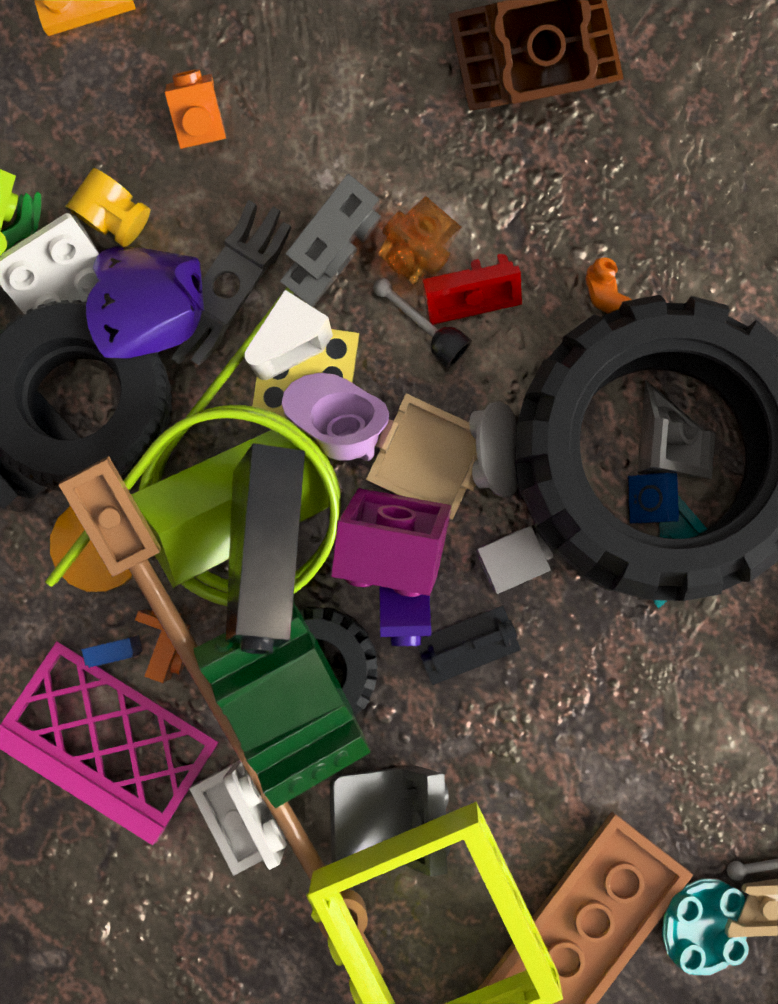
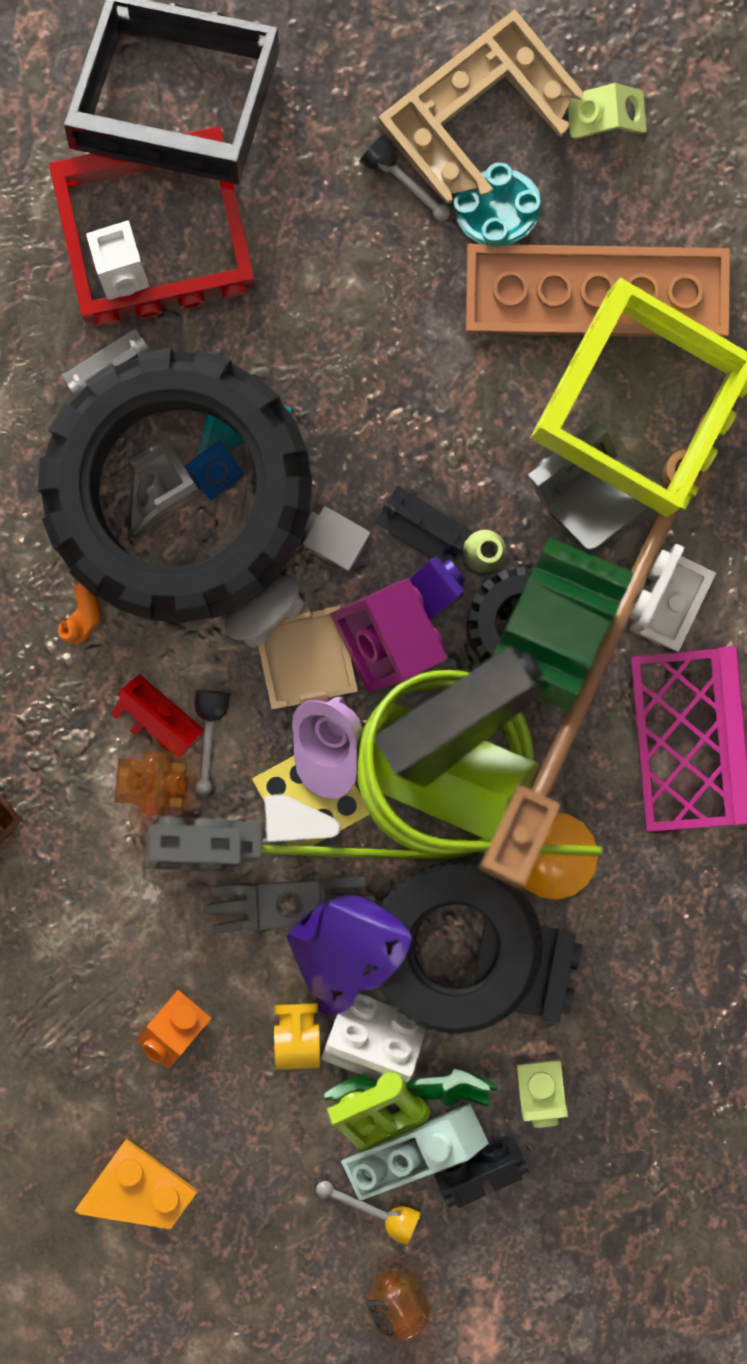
camera: 130 degrees left, 0 degrees up
blue tile [82,635,143,668] -> none
orange bracket [135,609,191,683] -> none
none -> yellowish green cone [463,530,507,574]

